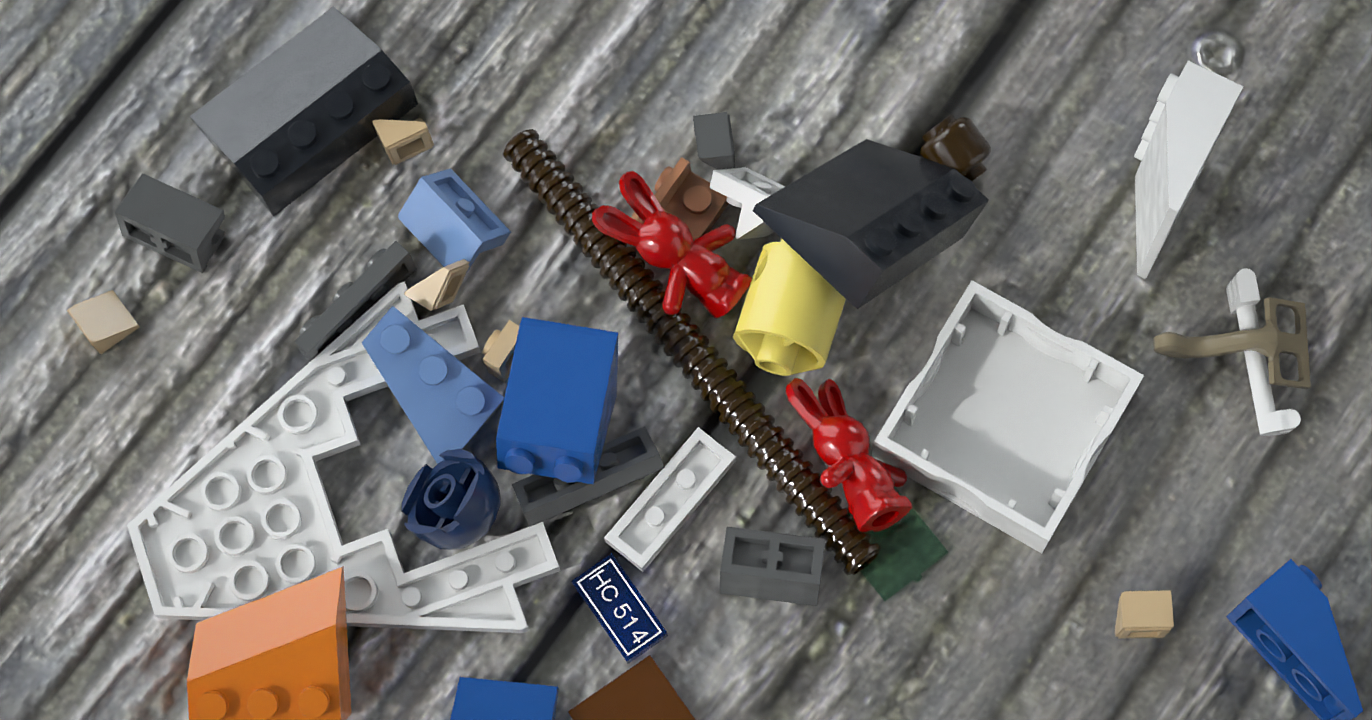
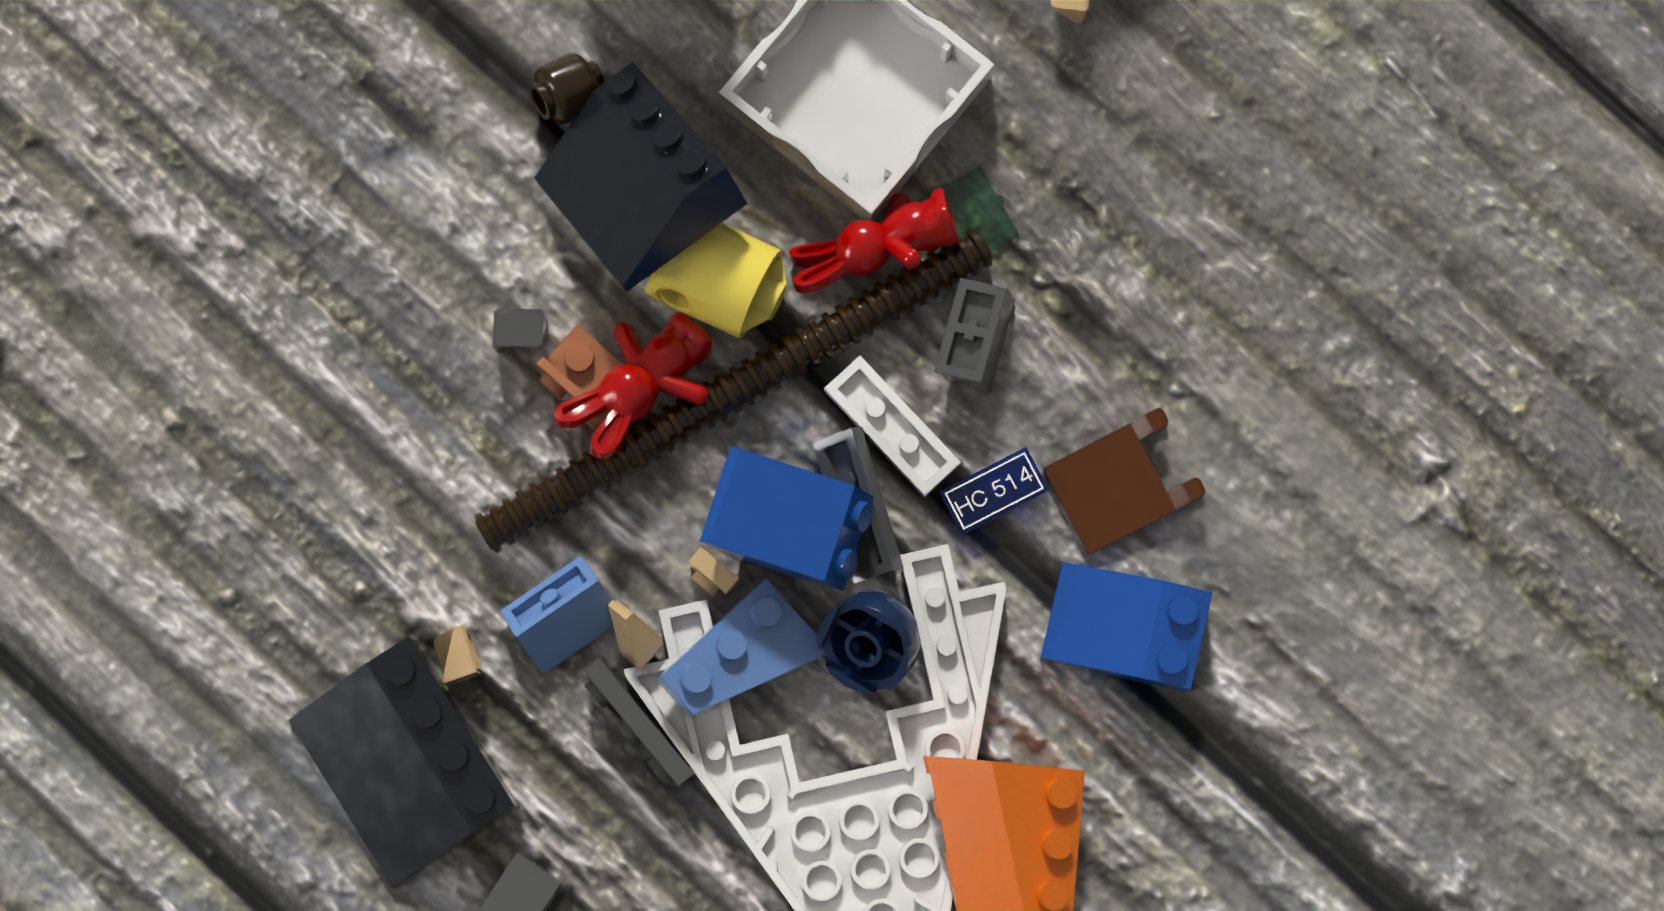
camera: 90 degrees left, 10 degrees up
white slope [710,167,785,240] -> none

